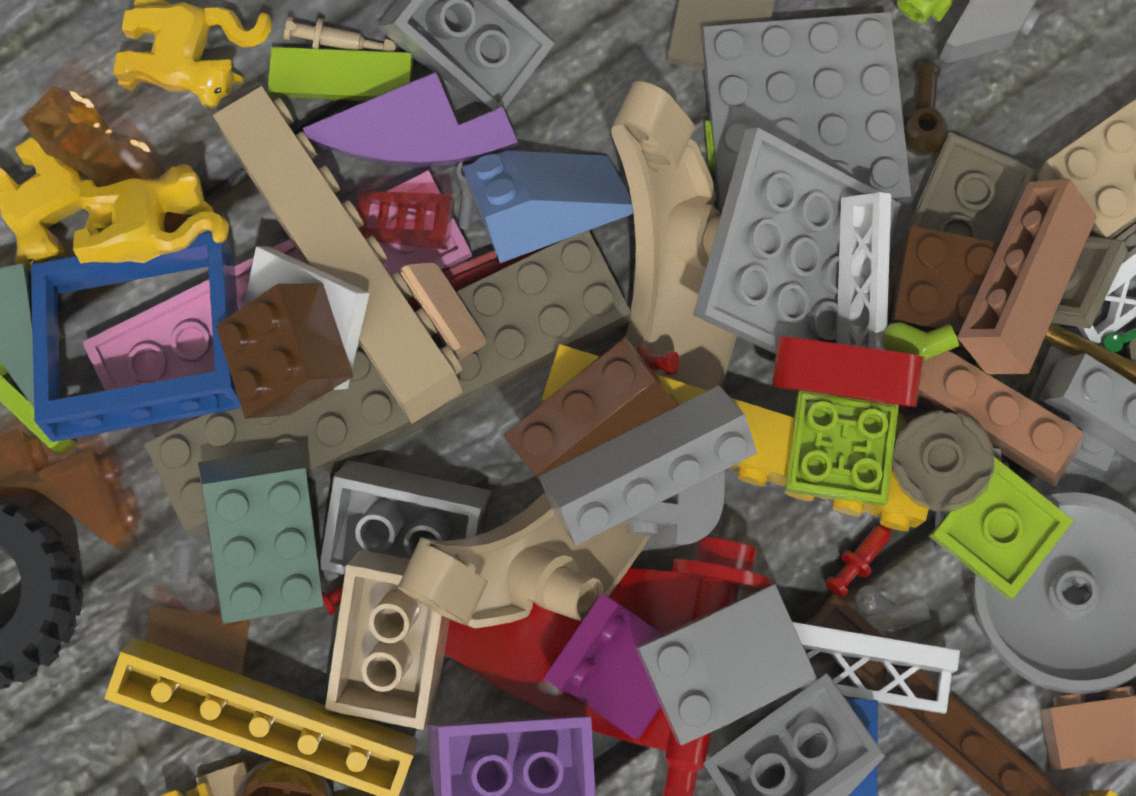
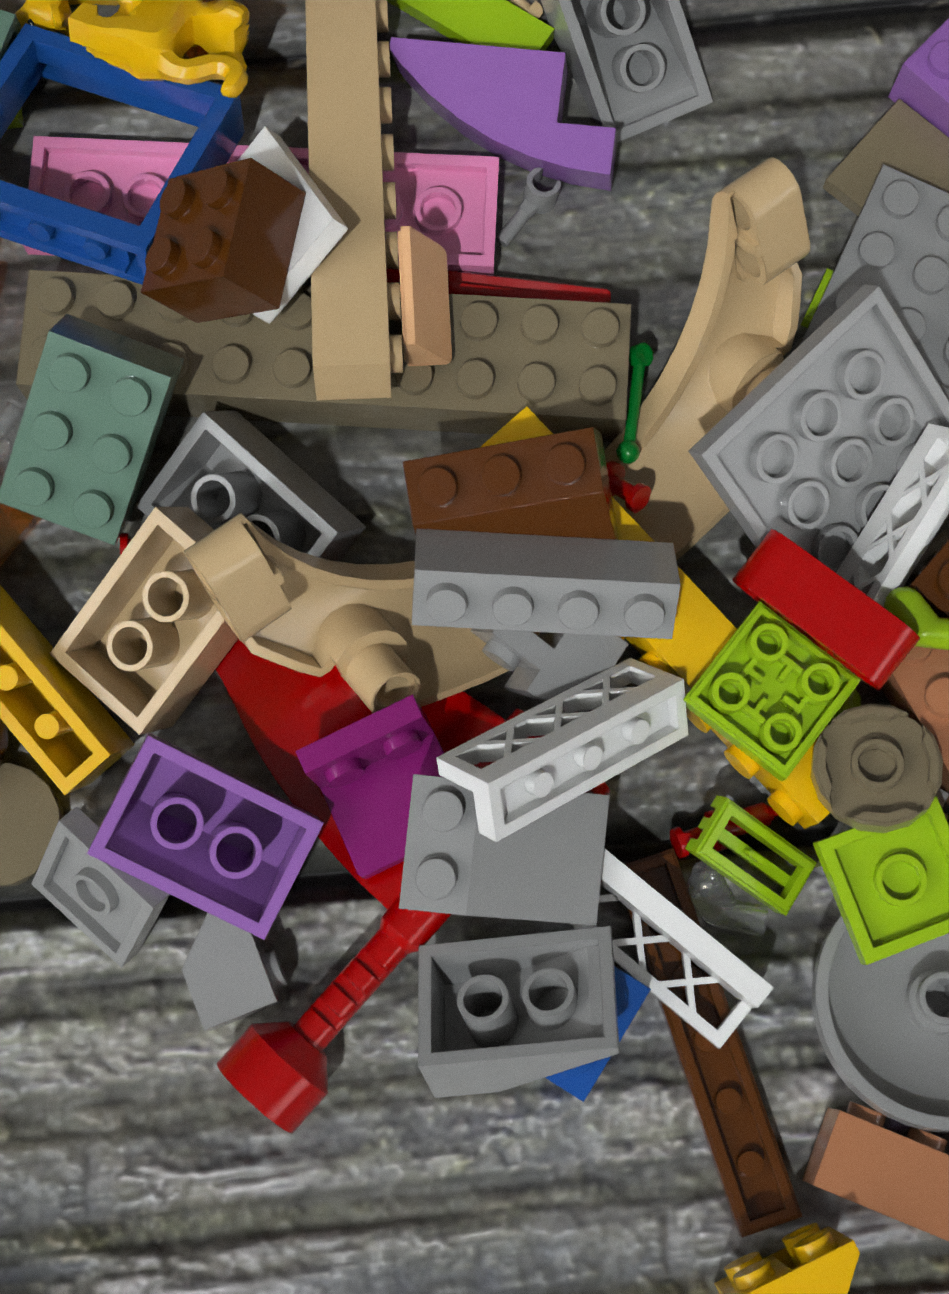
camera: 25 degrees right, 0 degrees up
clear red slope [356,190,455,250] -> none
medium blue slope [462,150,634,263] -> none
none -> white fence [436,658,688,842]
none -> green hinge [616,343,653,464]
none -> lime tile [685,795,817,916]

